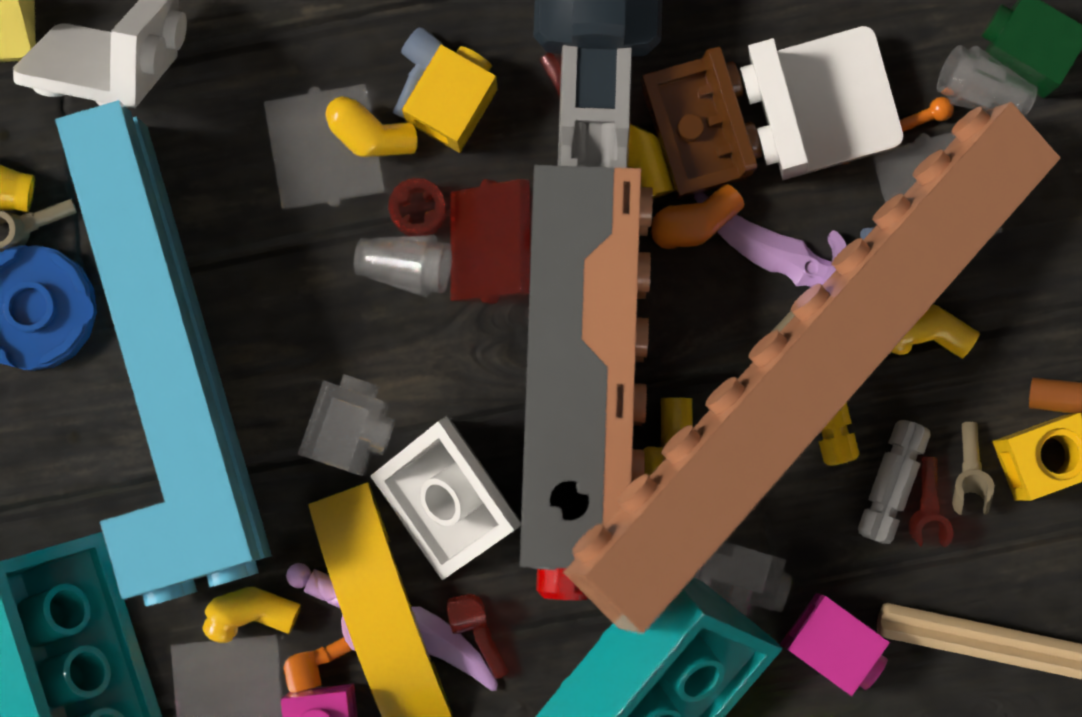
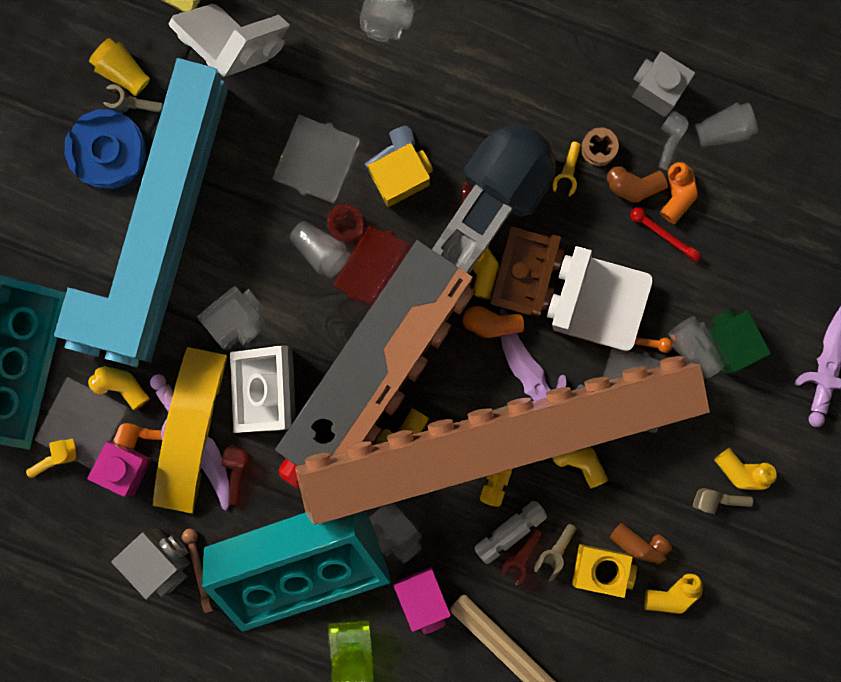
camera: 30 degrees right, 0 degrees up
yellow arm [325,96,417,157] -> none

